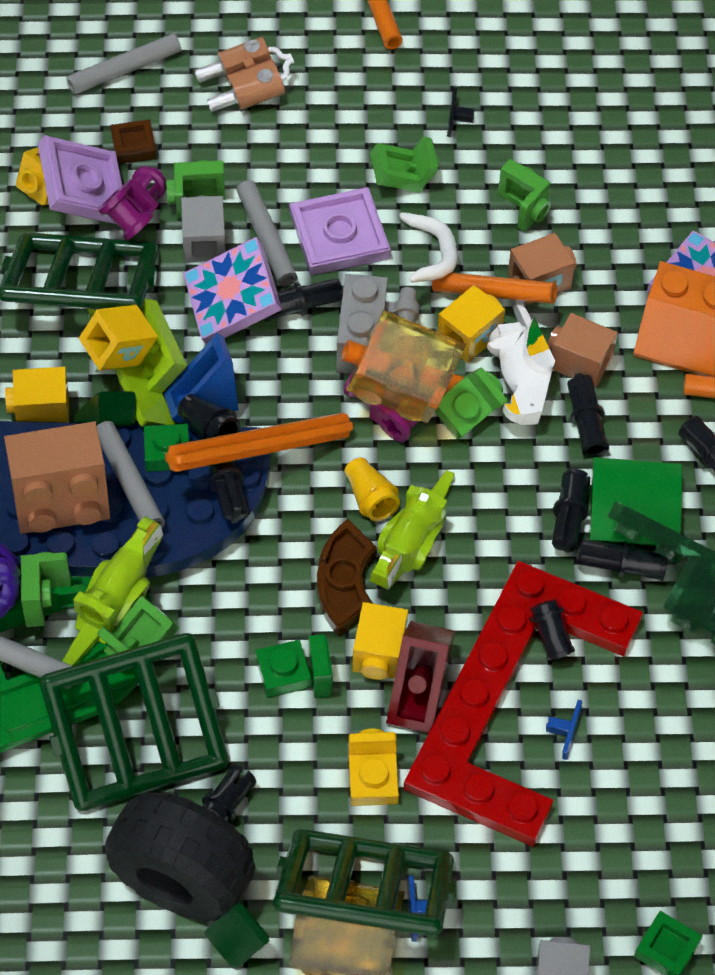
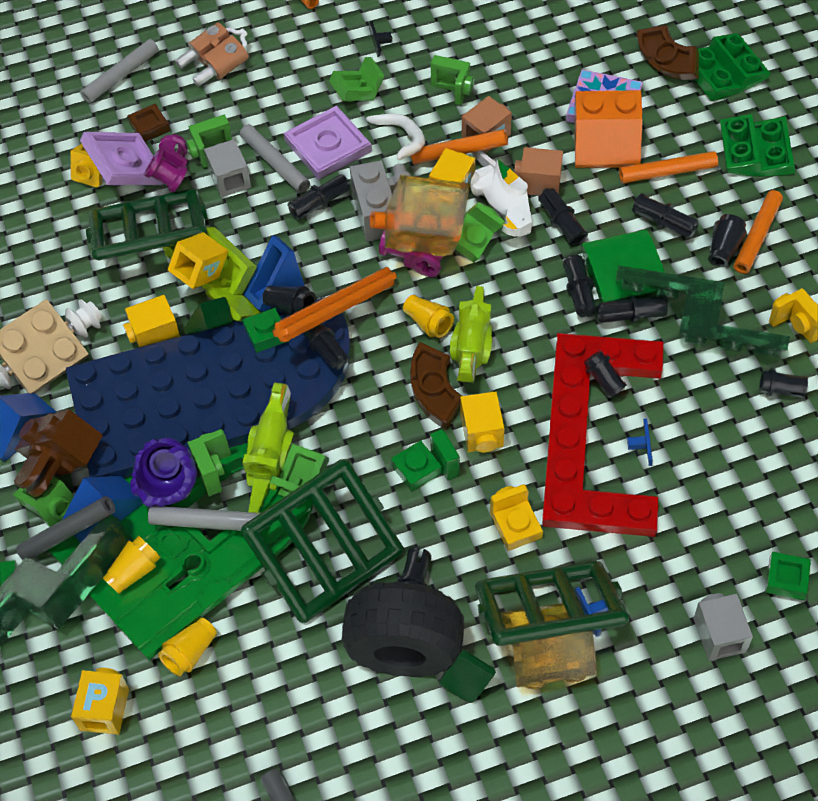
camera: 15 degrees left, 0 degrees up
nougat brick [4,421,110,534] -> none
light grey piece [97,421,165,528] -> none
tile [183,237,282,344] -> none
dark red slope [386,621,455,733] -> none

